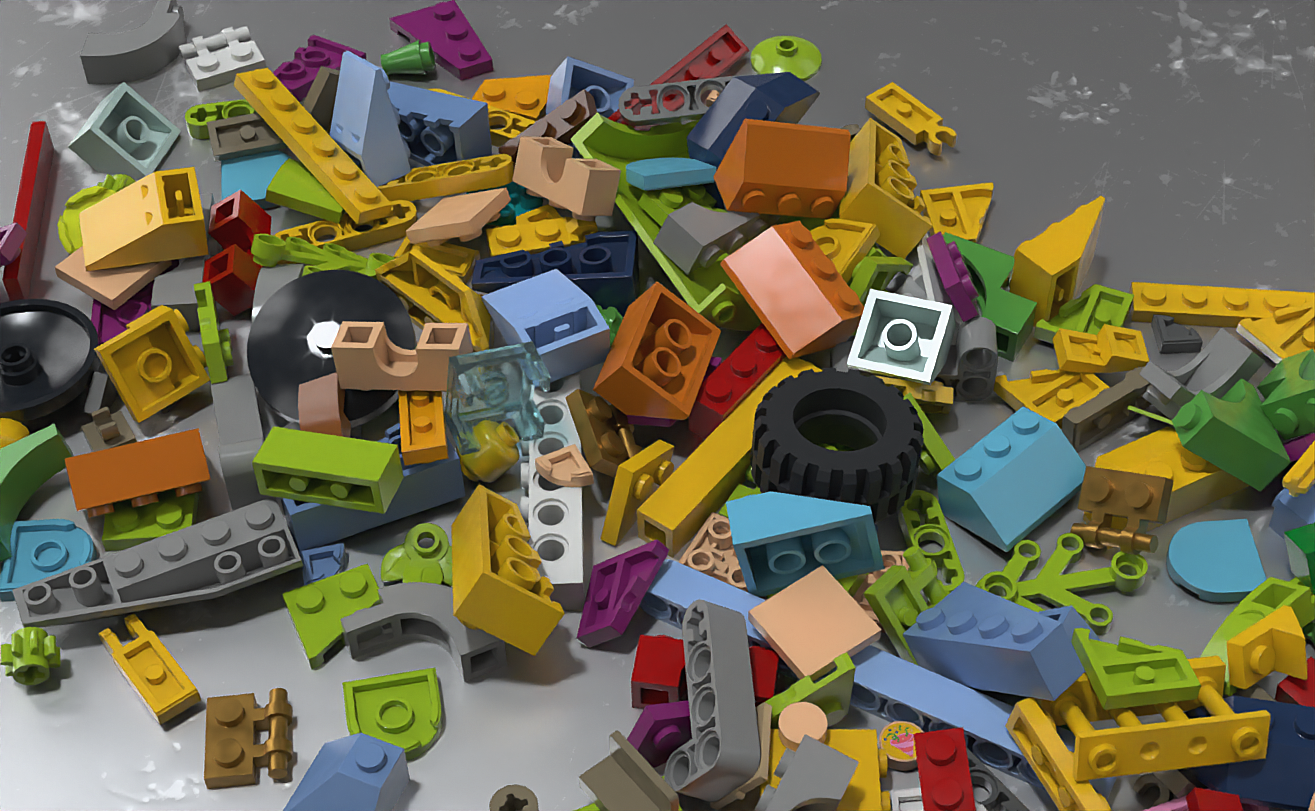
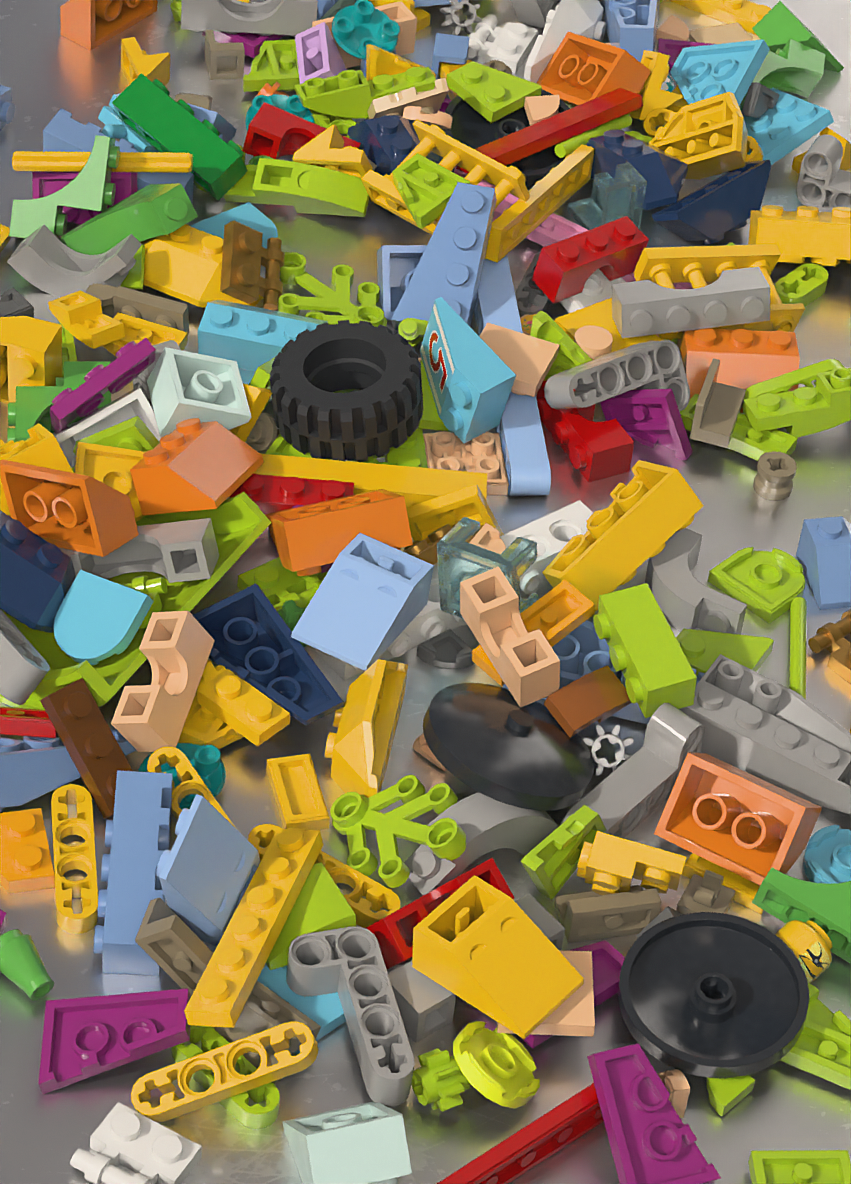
camera: 130 degrees left, 5 degrees down
light nougat tile [406,188,511,246] -> none
magenta wing [577,540,669,648] -> none
none -> yellow beam [131,1021,318,1123]
none -> light grey beam [286,927,414,1107]
none -> lime bar [789,597,807,699]

